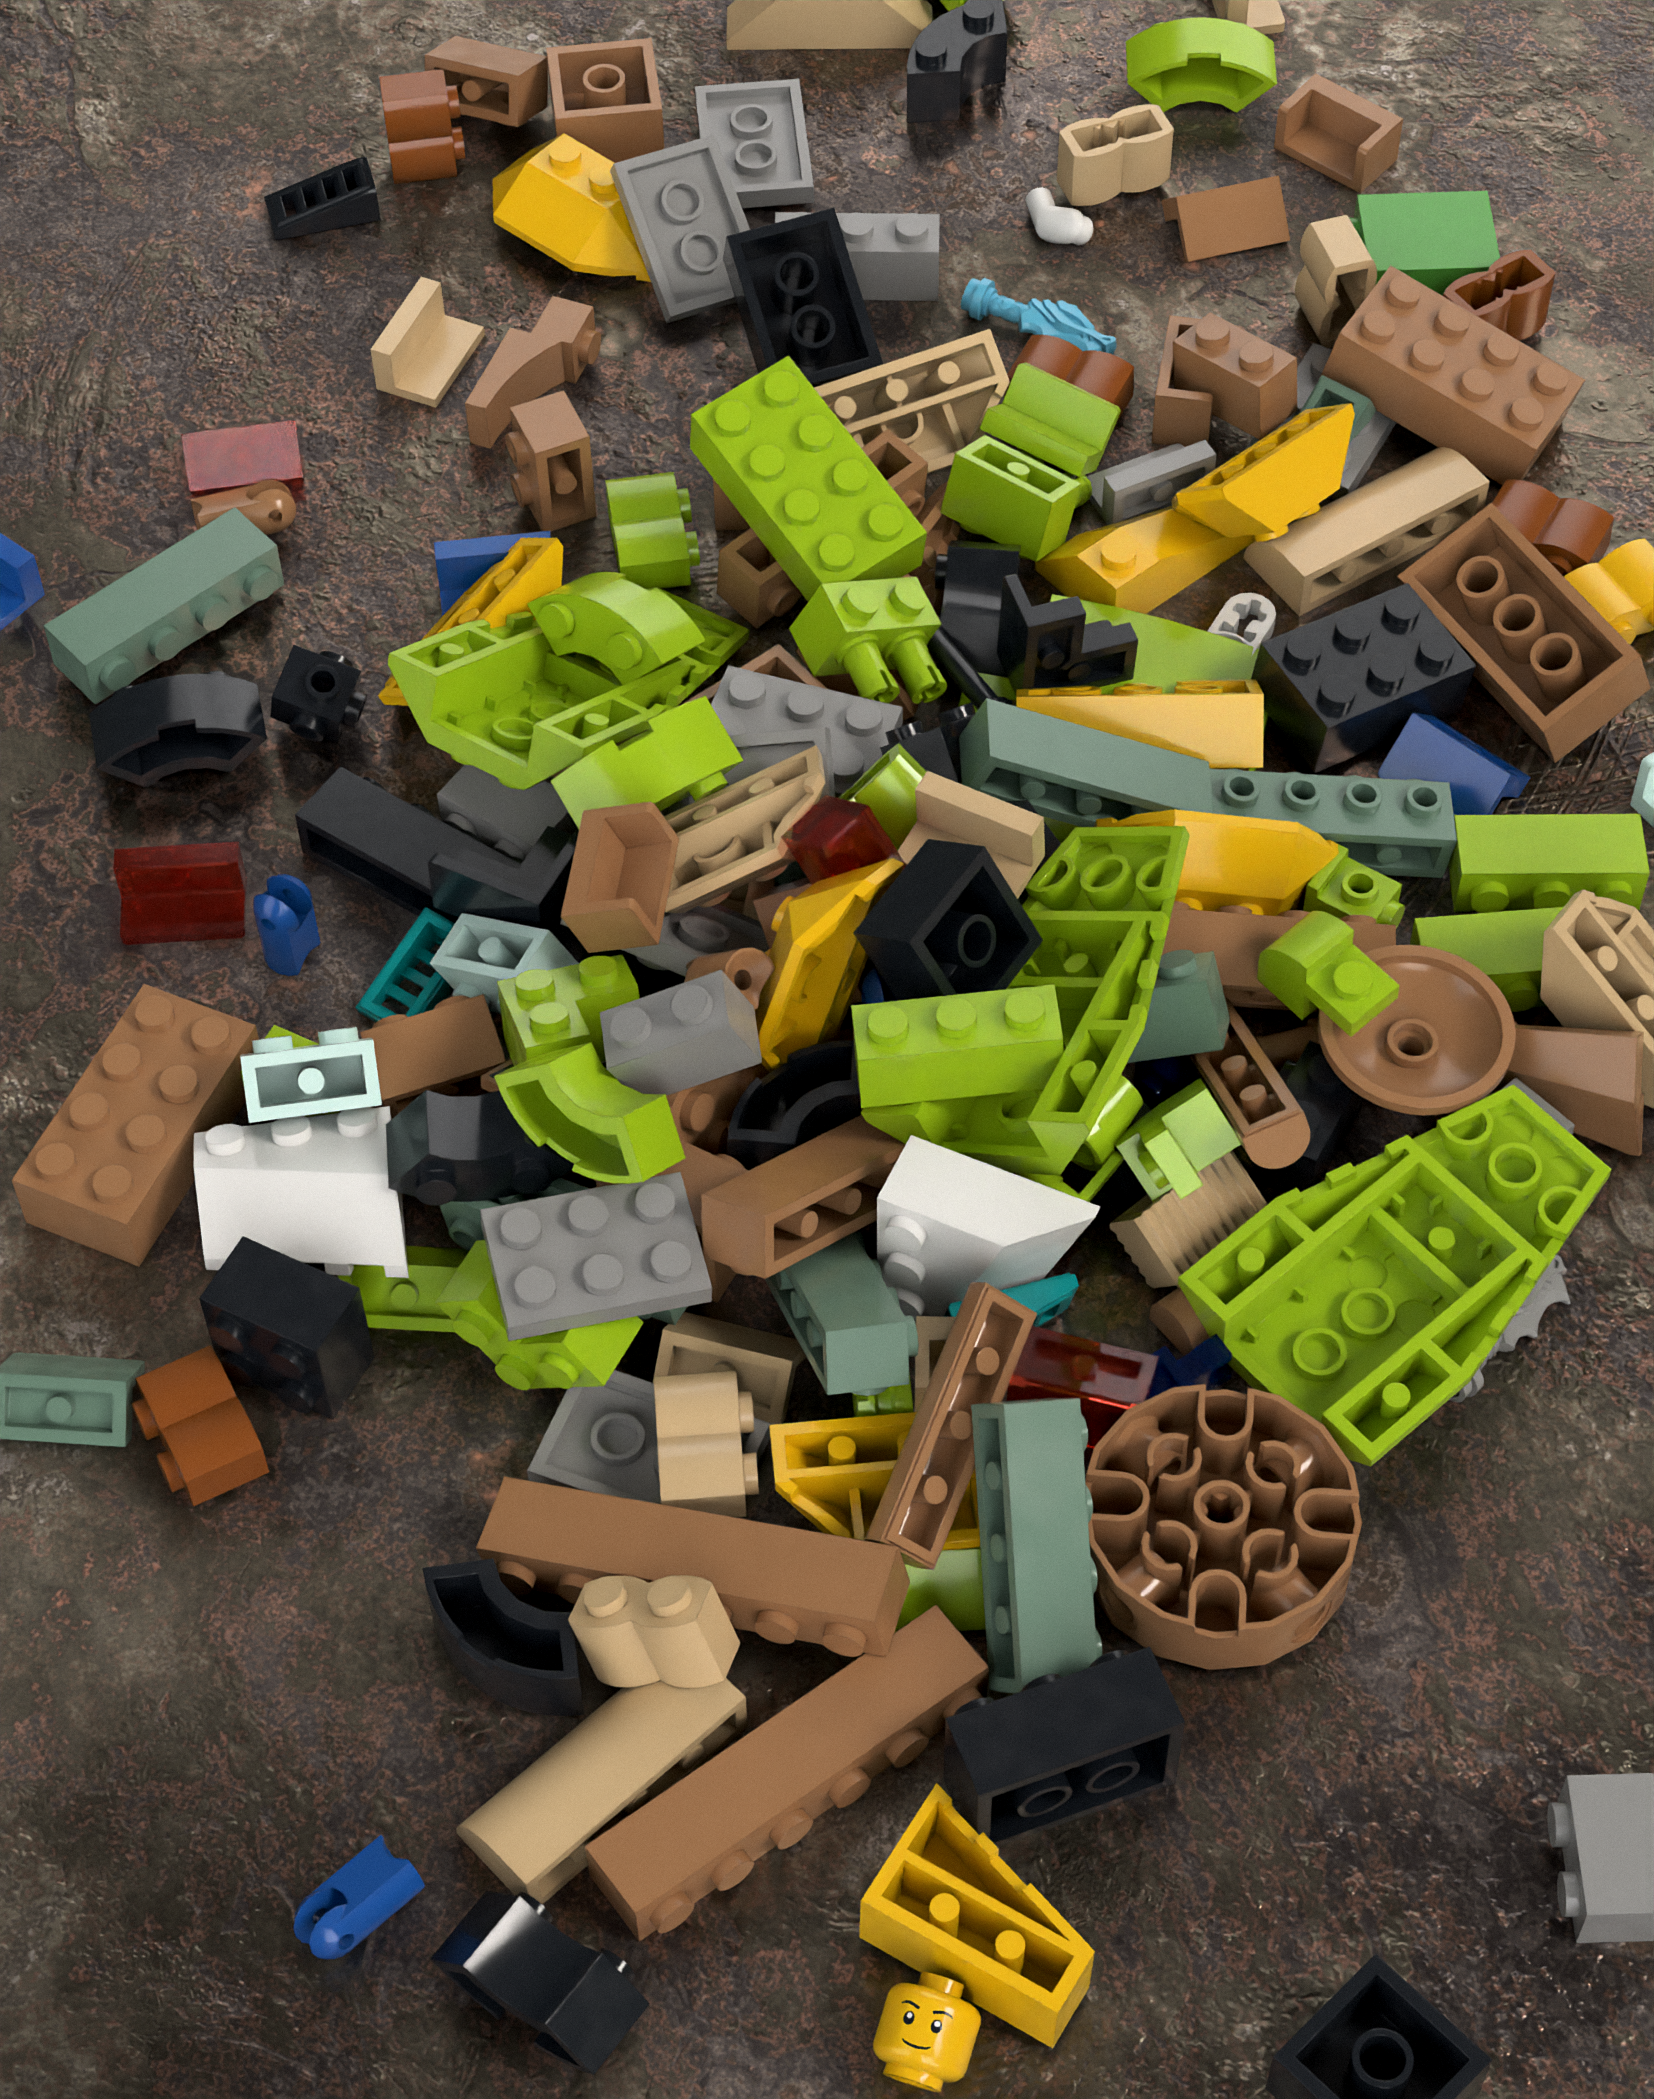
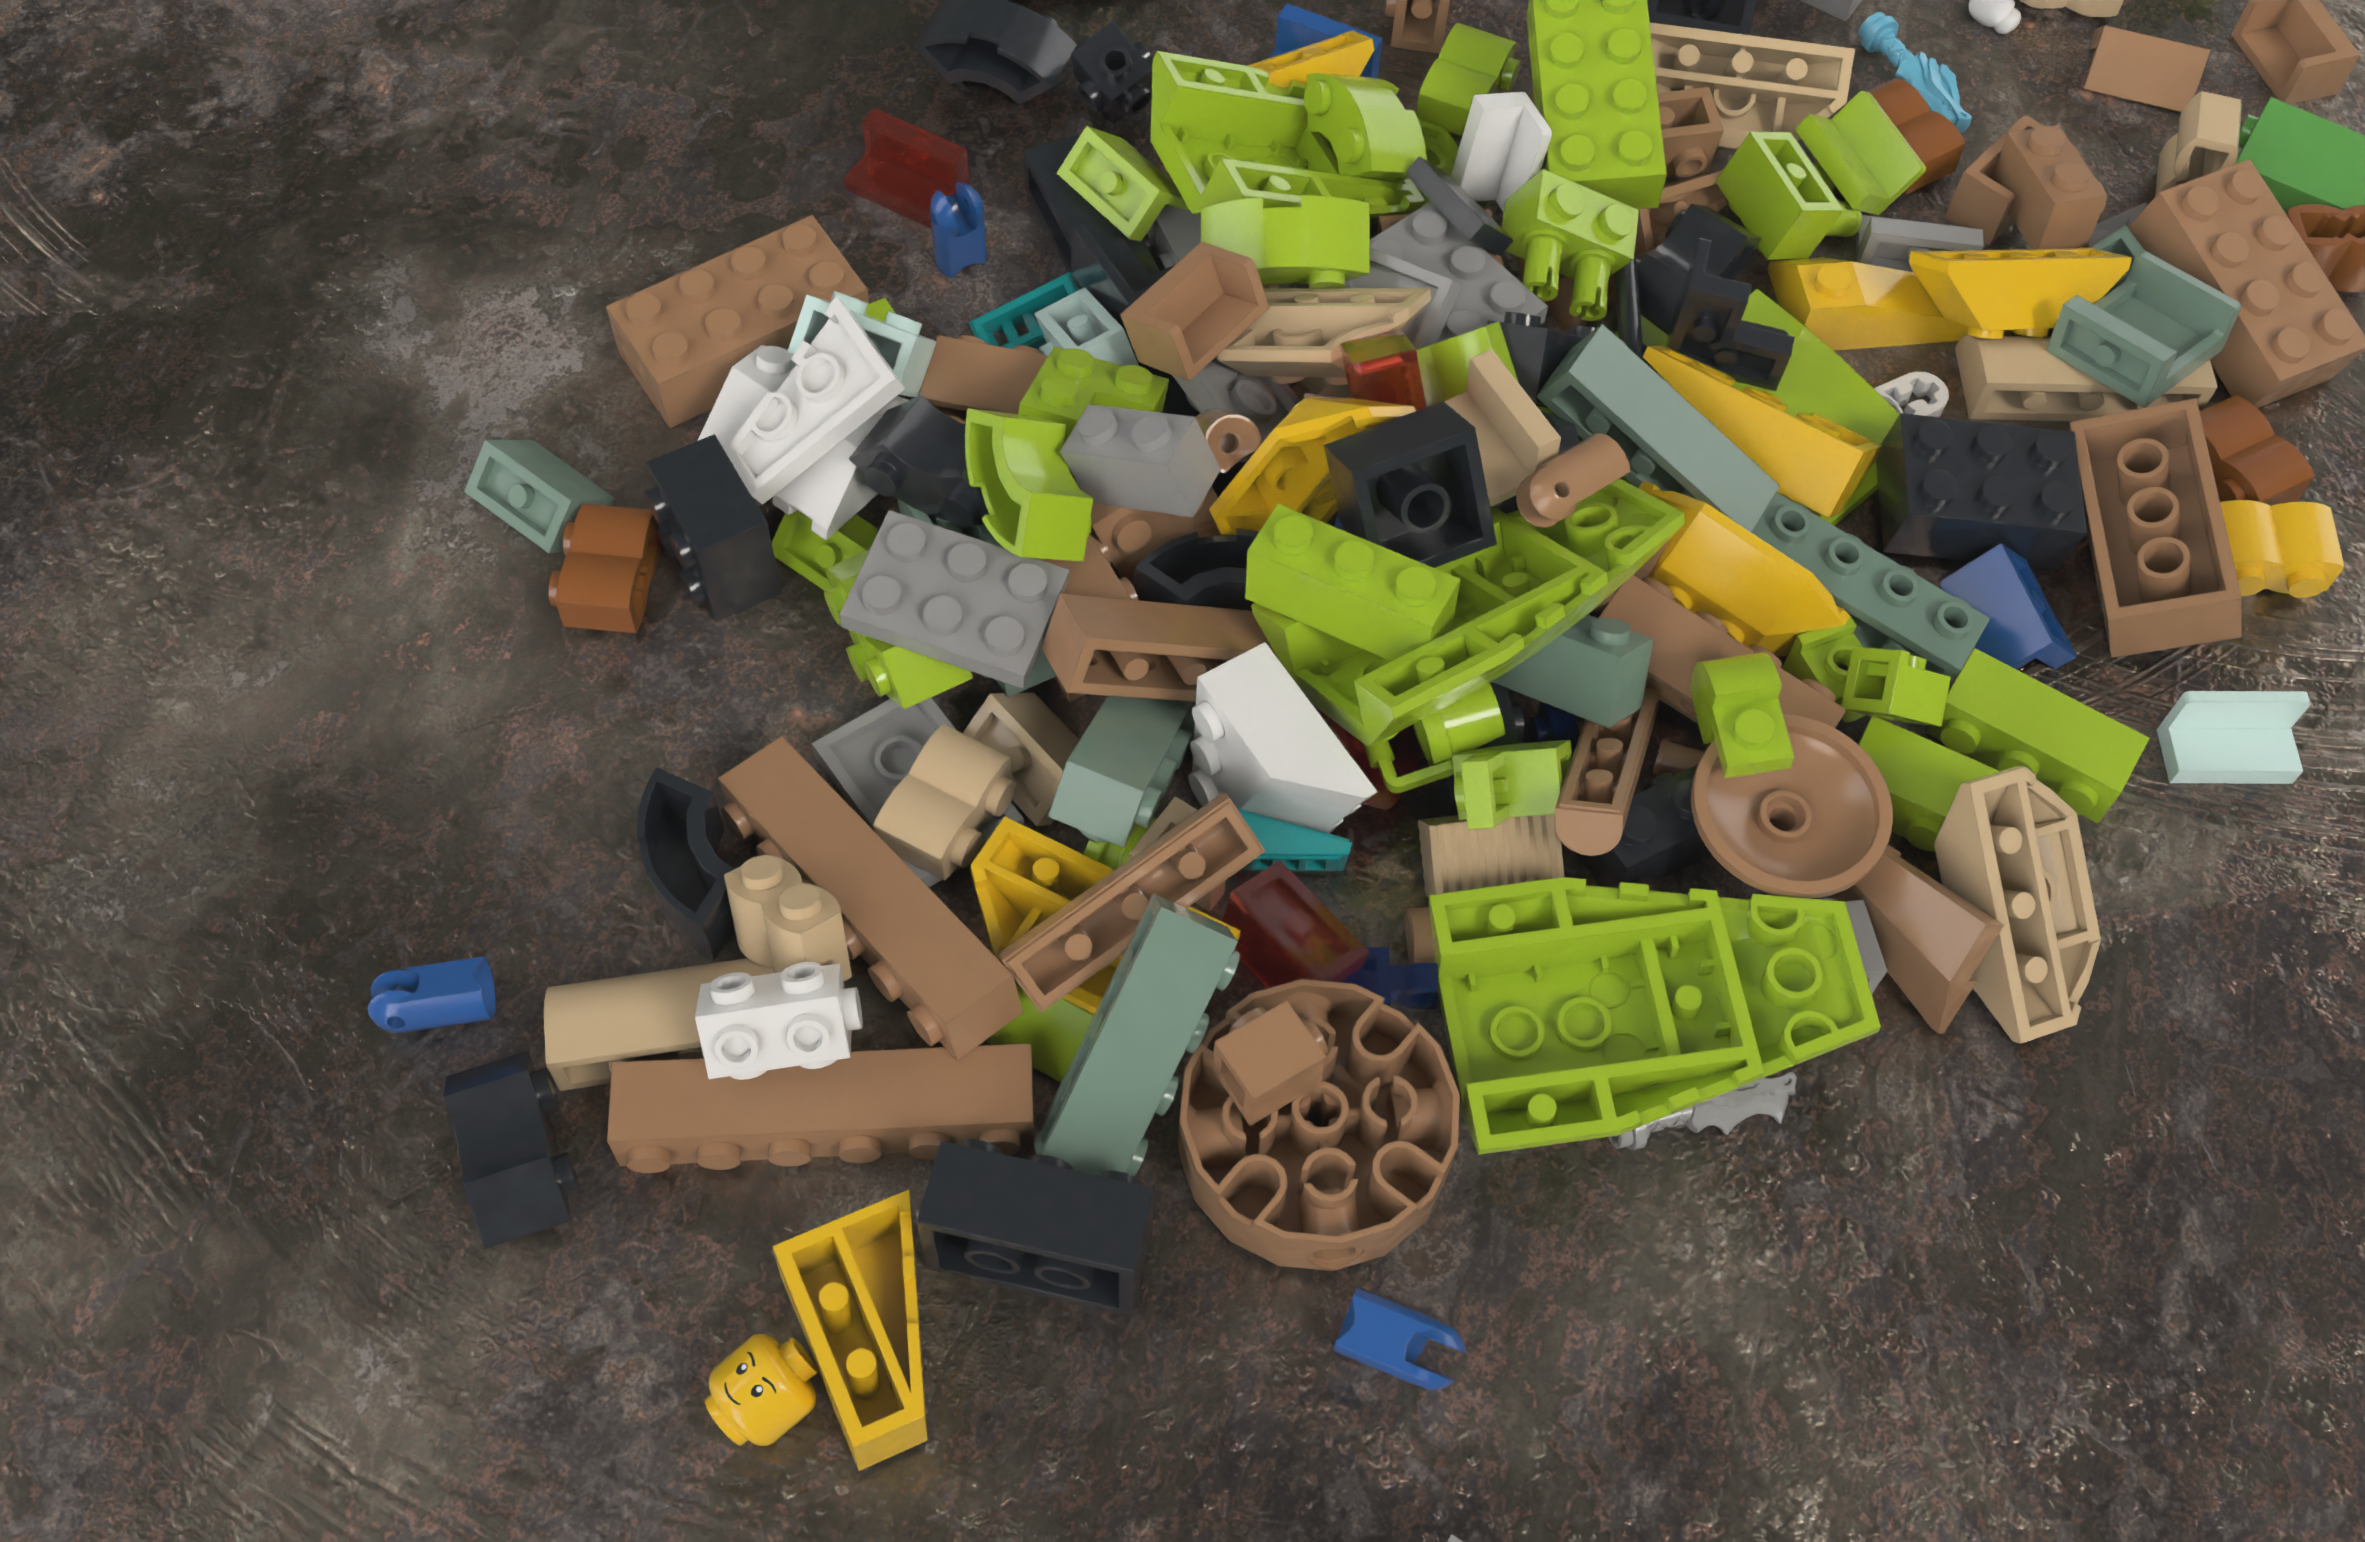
camera: 30 degrees right, 5 degrees up
none -> white brick [695,962,863,1080]
none -> white wing [725,296,906,505]
none -> lime panel [1057,126,1188,242]
none -> medium nougat brick [1212,1000,1328,1126]
none -> blue piece [1332,1286,1467,1390]
none -> black tile [1406,156,1514,256]
none -> white panel [1451,92,1552,213]
none -> medium nougat piece [1517,433,1630,528]
none -> lime brick [1841,647,1951,727]
none -> sand green panel [2046,251,2241,408]

